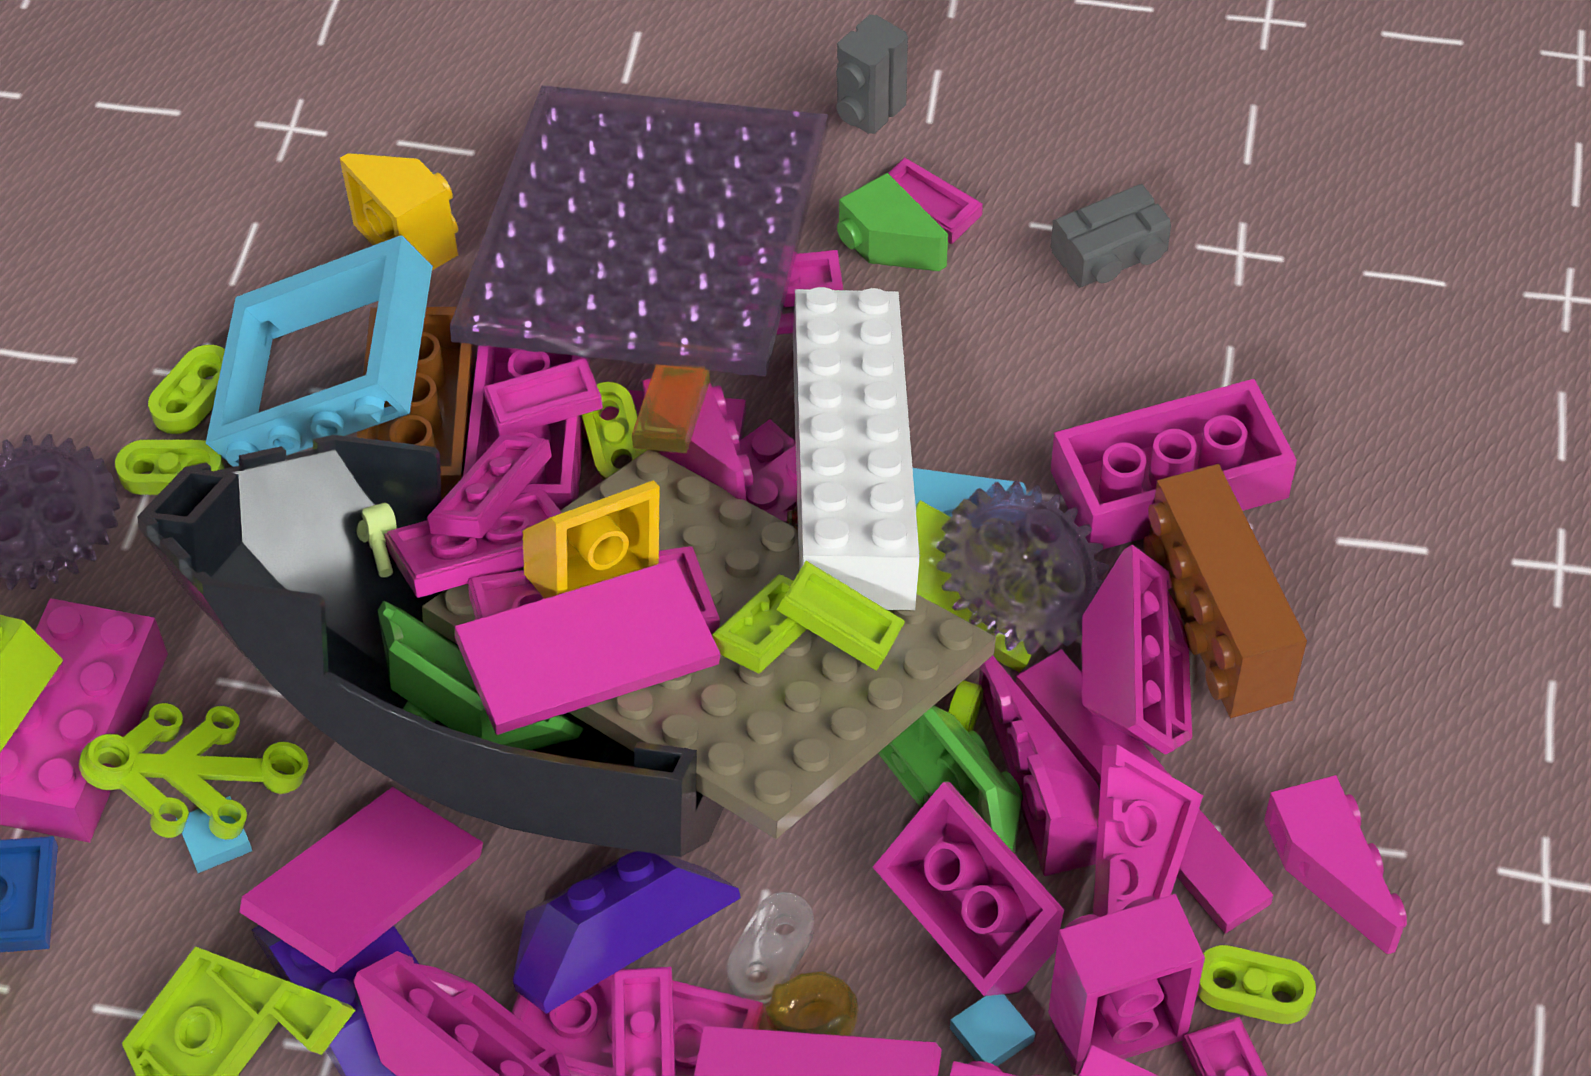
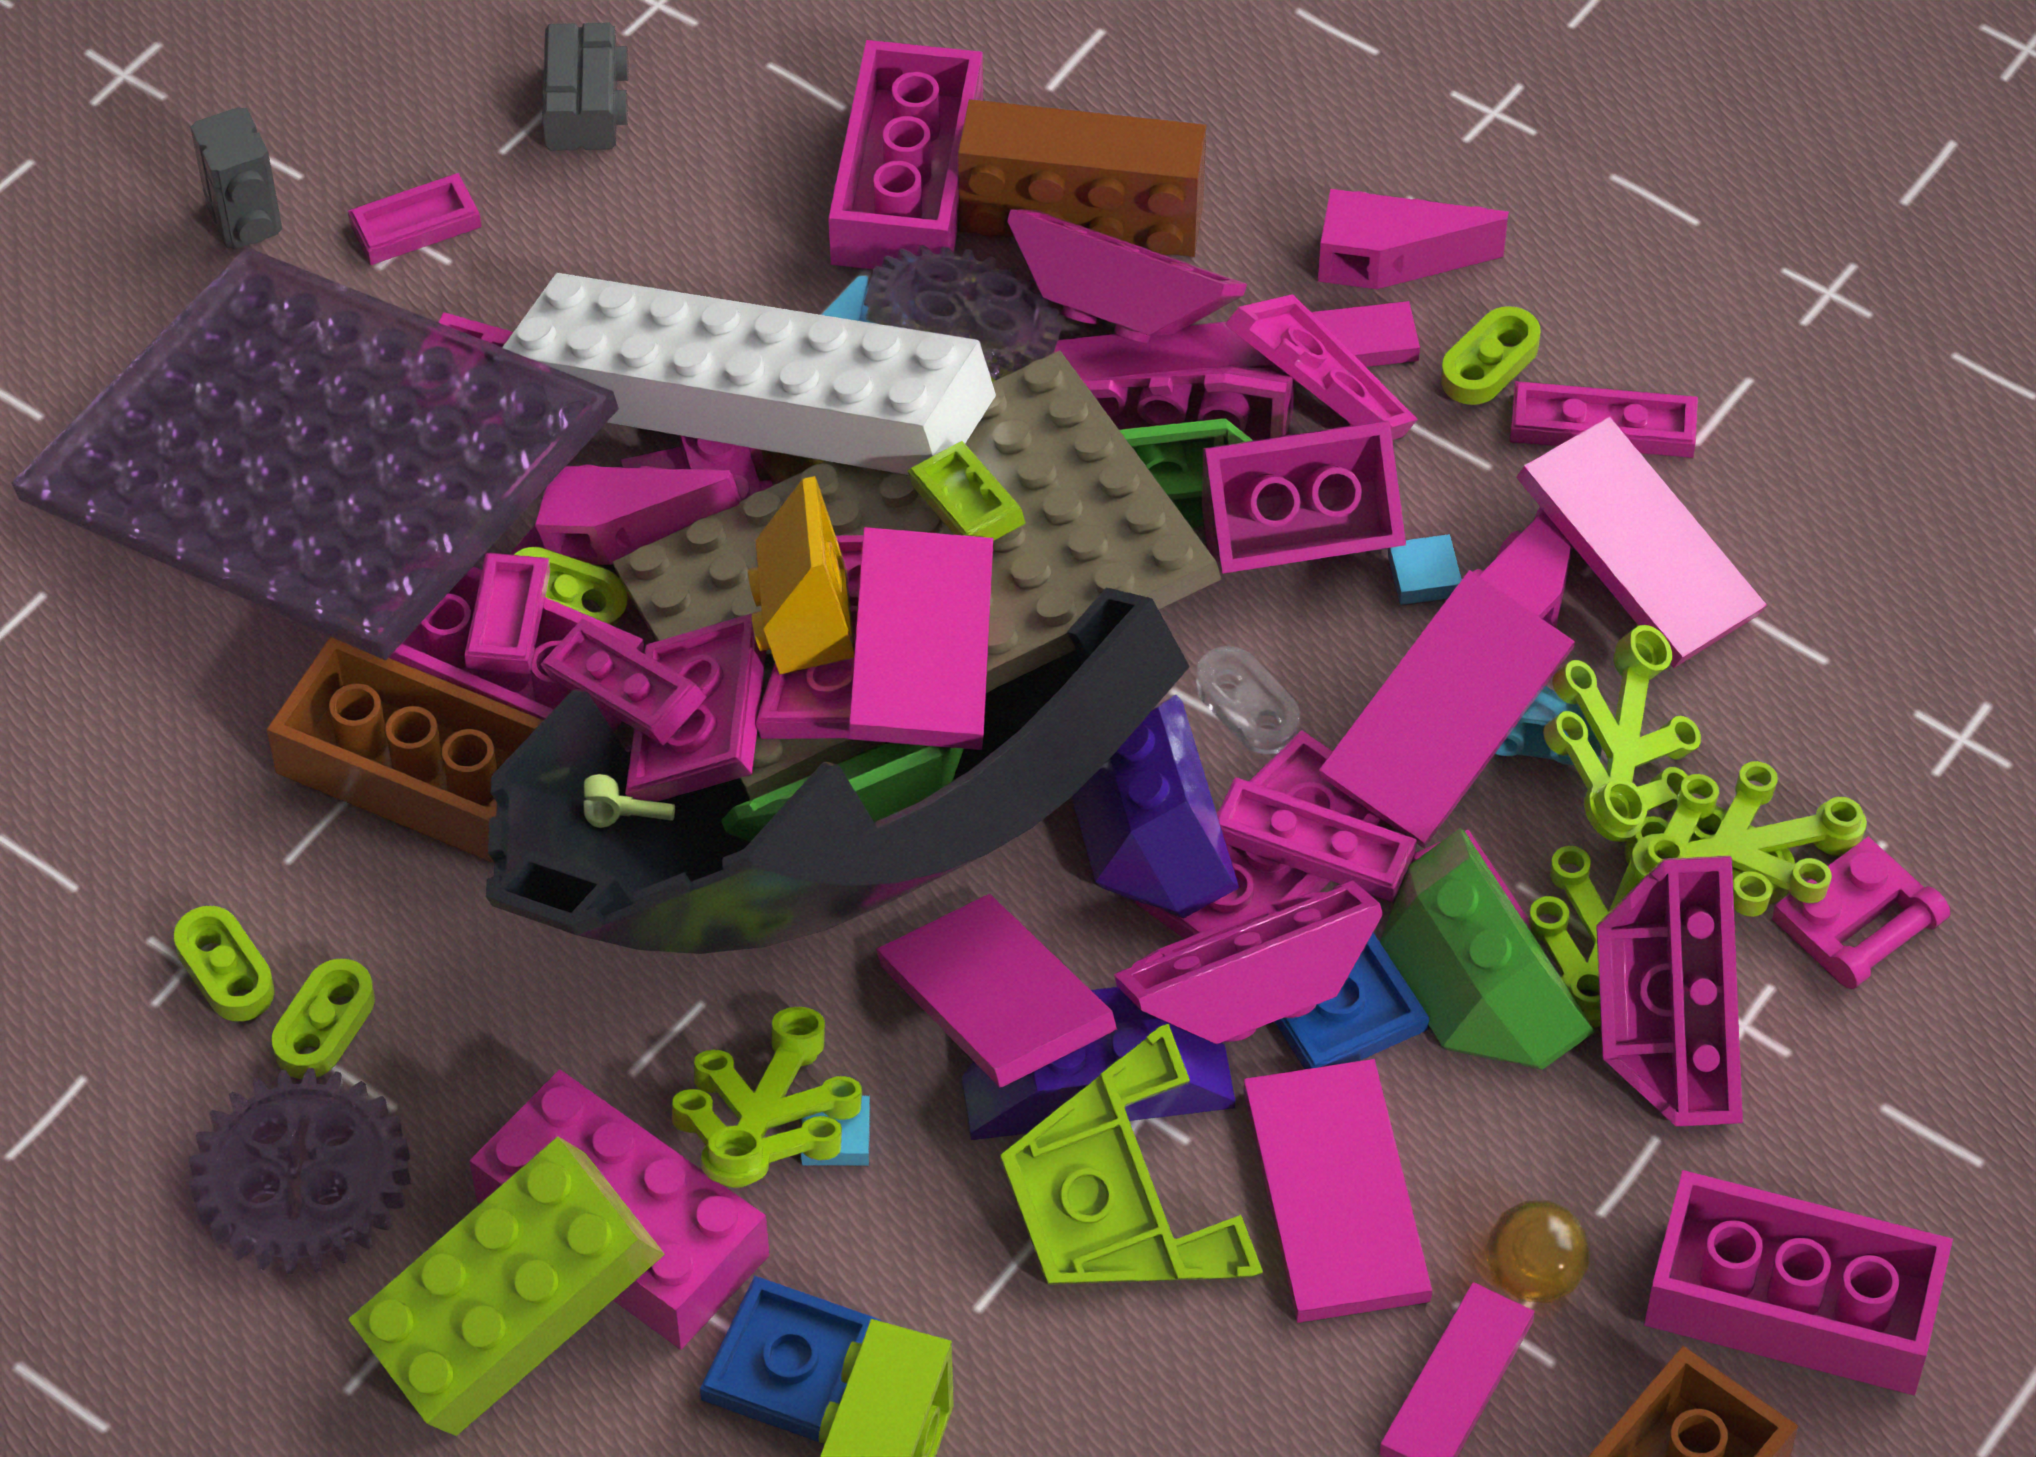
camera: 65 degrees left, 0 degrees up
medium azure window [206,235,433,467] -> none
yellow slope [340,153,458,270] -> none
clear yellow tile [632,362,711,453] -> none
clear yellow hair [764,971,859,1036] -> none
lime tile [776,561,905,671] -> none
bright green slope [837,173,948,271] -> none
dark pink brick [1048,894,1205,1075] -> none

